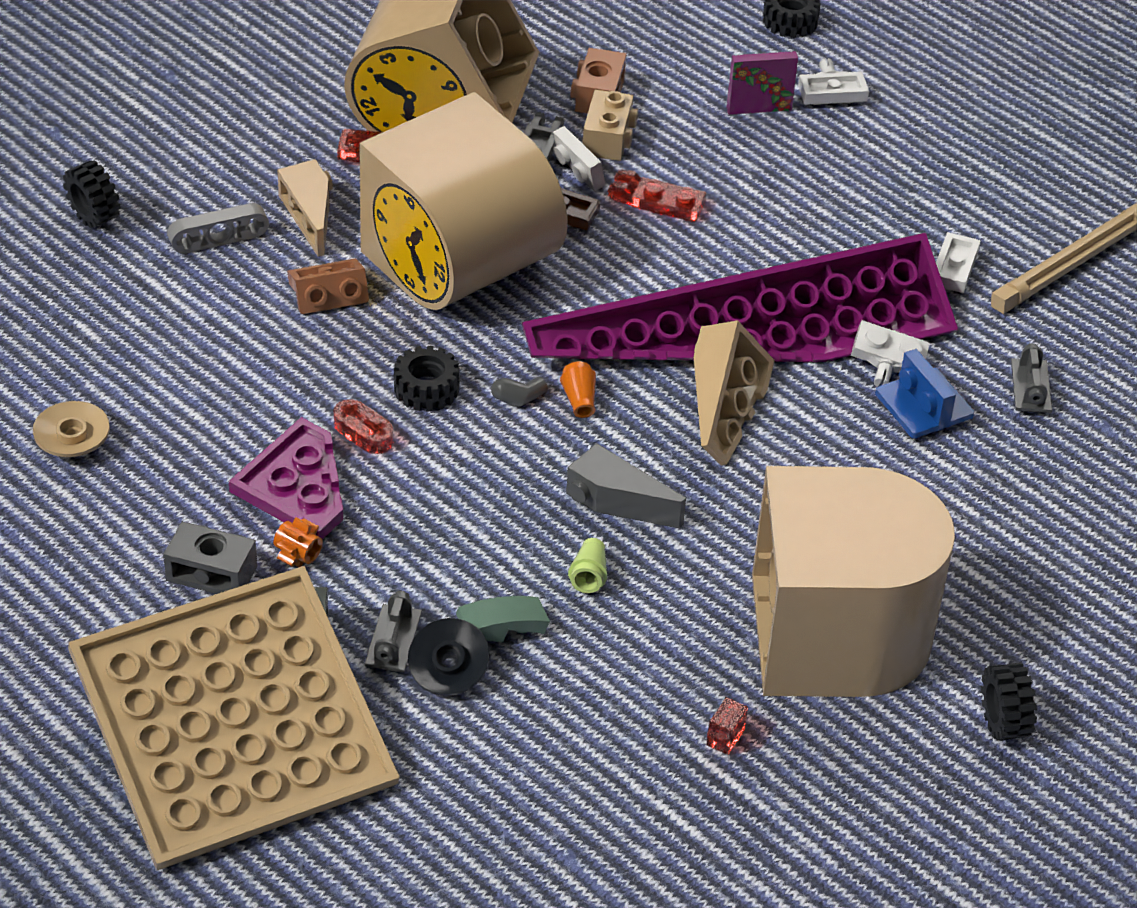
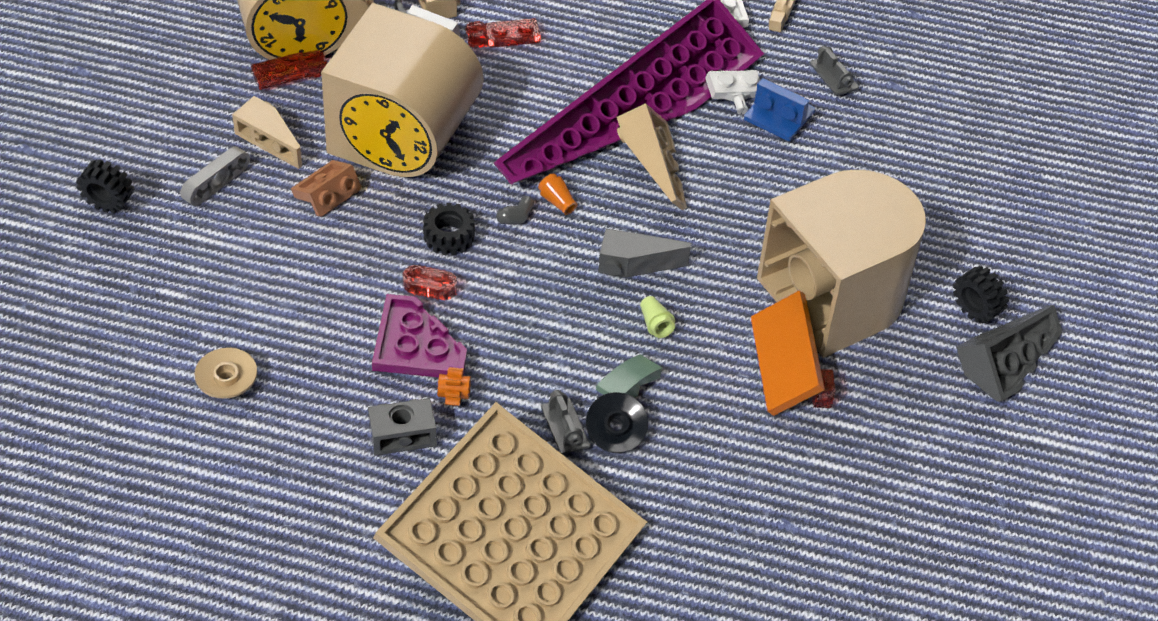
camera: 30 degrees left, 5 degrees up
none -> orange tile [751,290,825,416]
none -> dark grey wedge [956,305,1062,402]

